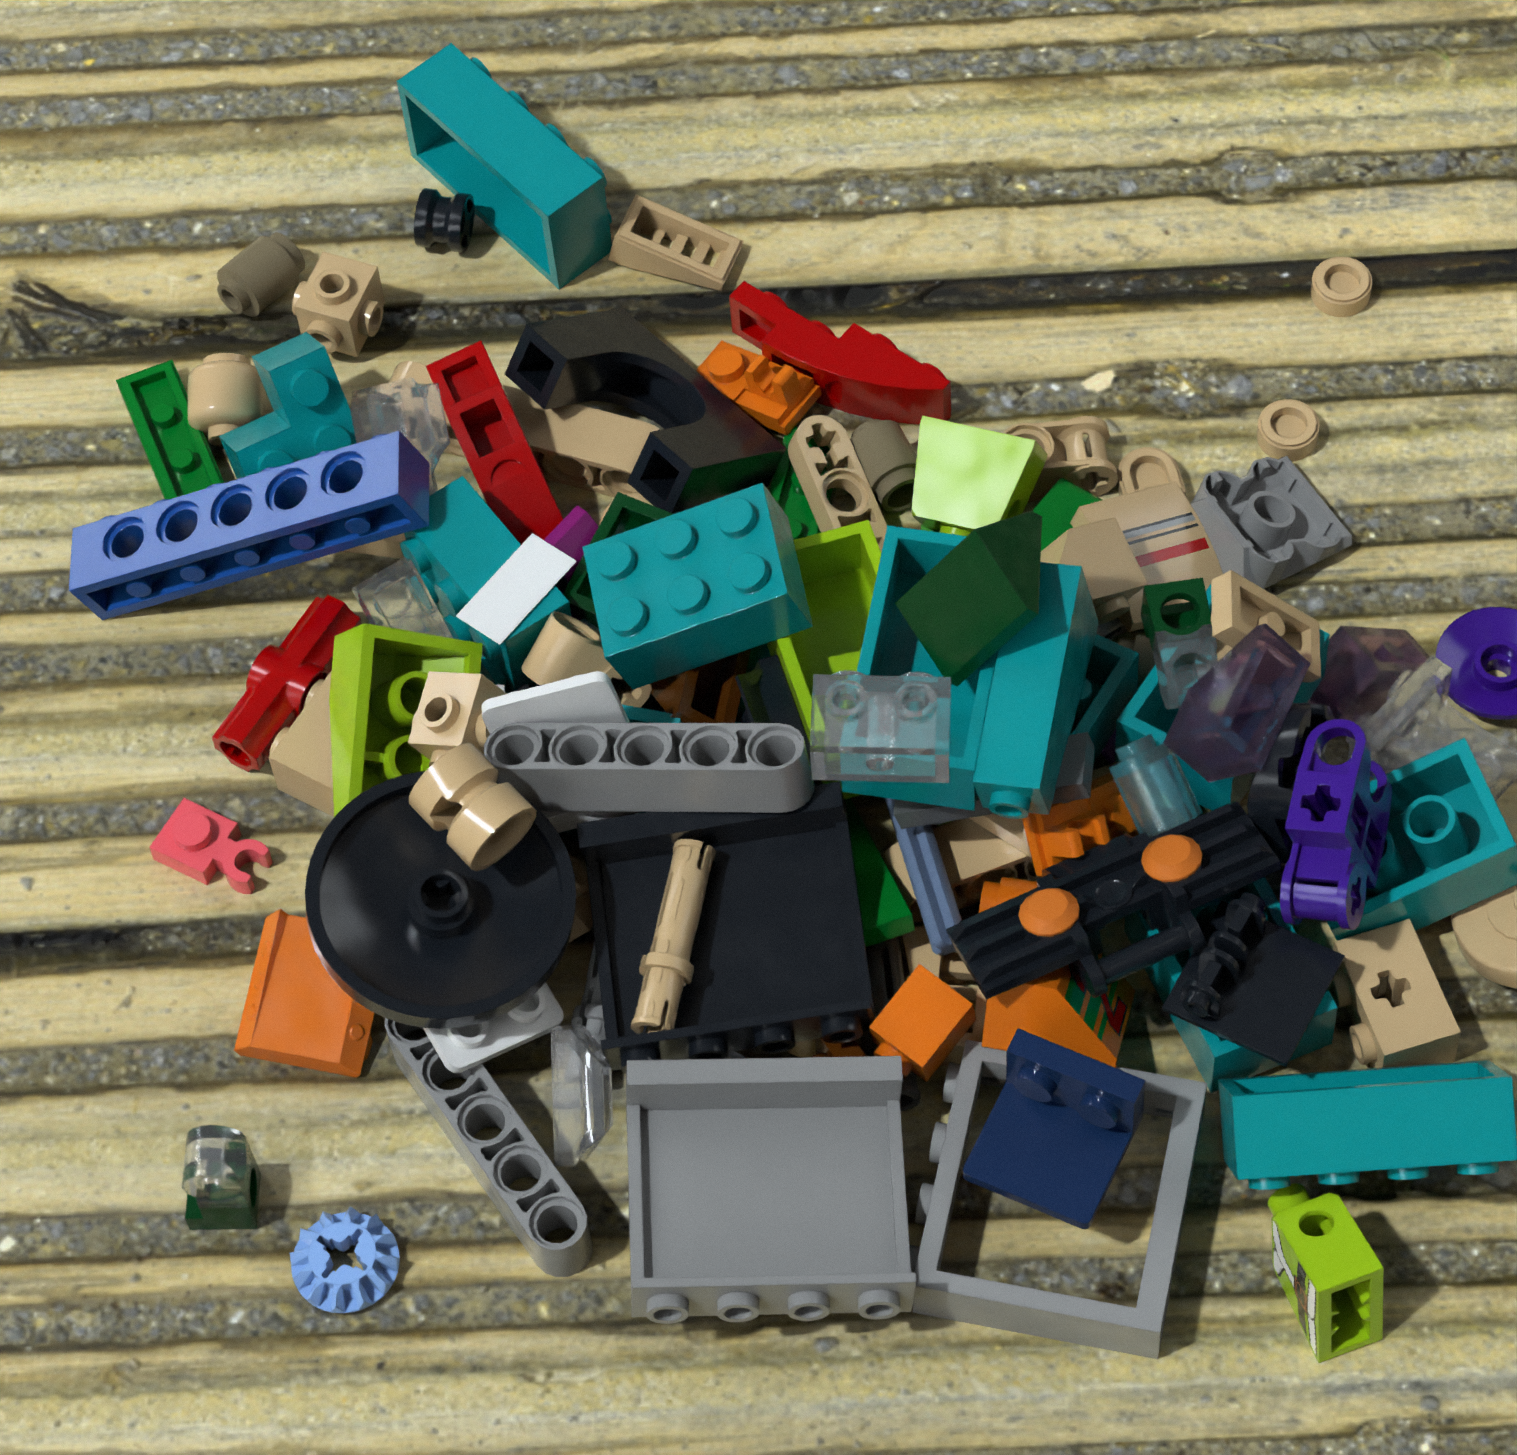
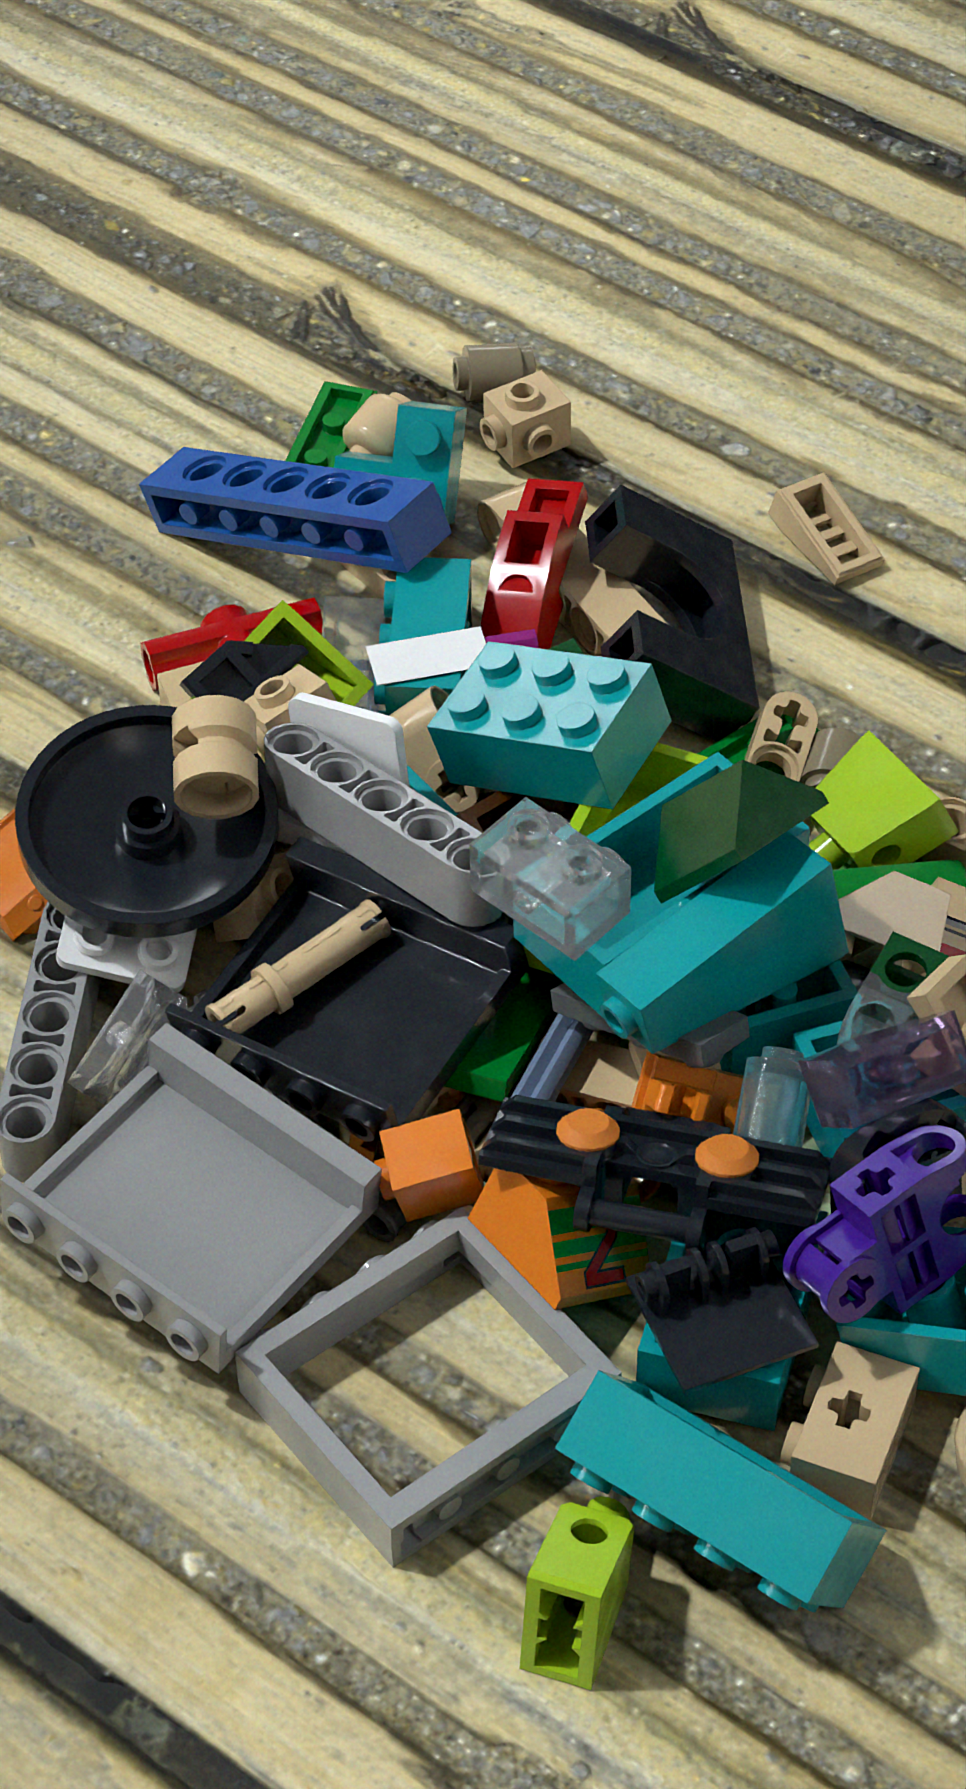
camera: 35 degrees right, 10 degrees down
coral plate [149,798,273,894] -> none
clear slope [350,377,450,496] -> none
teal piece [397,43,612,290] -> none
black wheel [414,188,475,253] -> none
orange plate [696,340,822,435] -> none
red slope [729,281,951,424] -> none
dark blue bracket [963,1028,1146,1229] -> none
none -> black tile [179,640,309,701]

